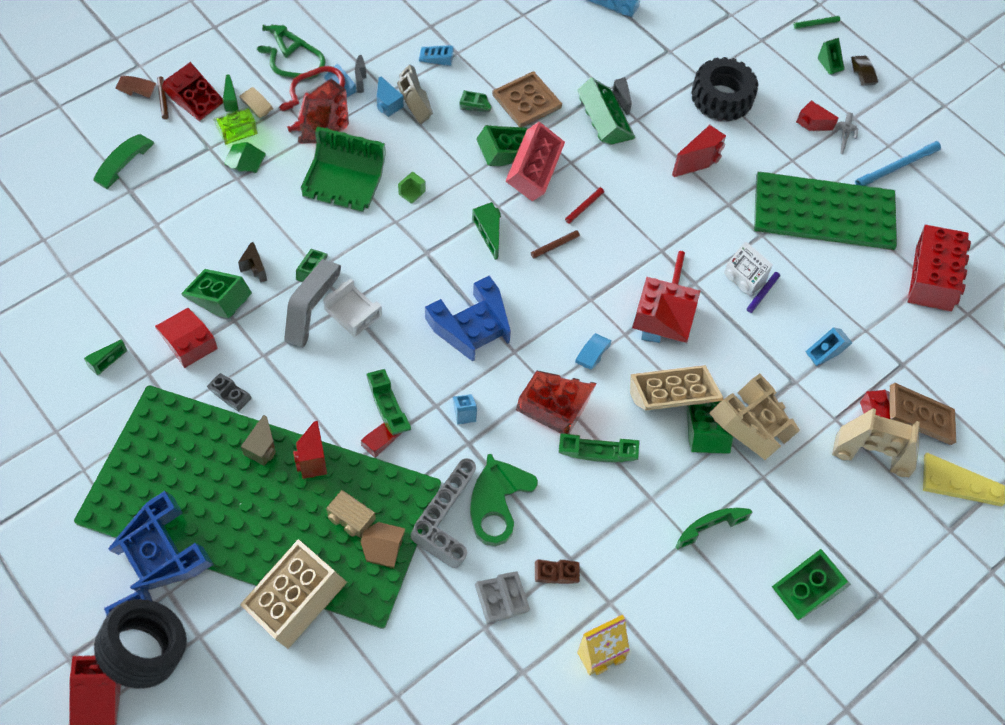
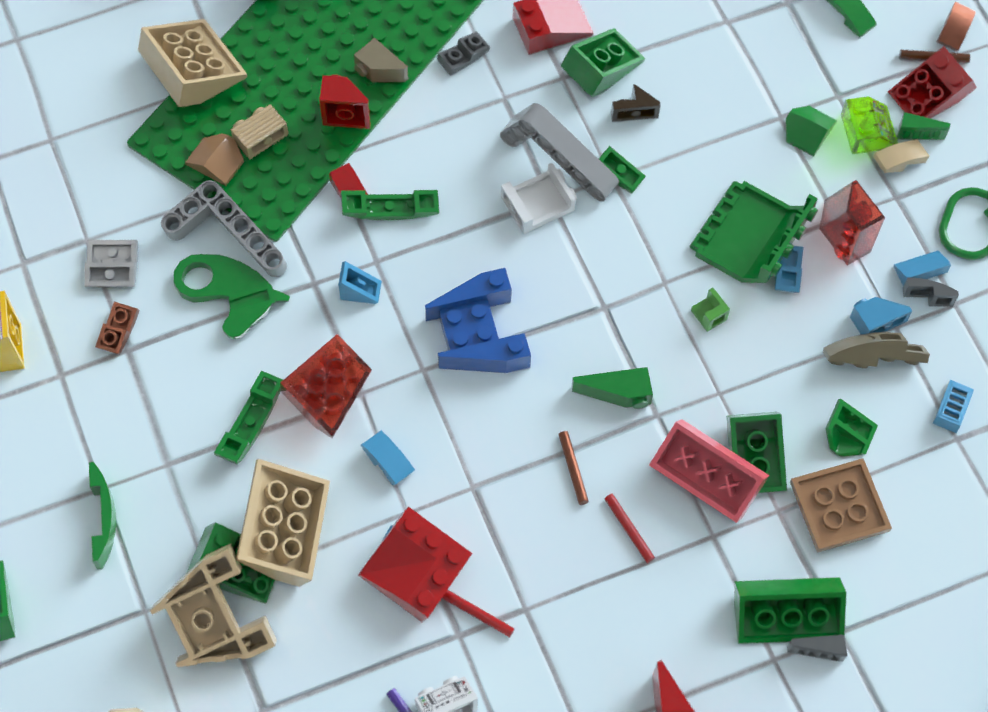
camera: 110 degrees right, 5 degrees up
red piece [279,66,345,133] -> none

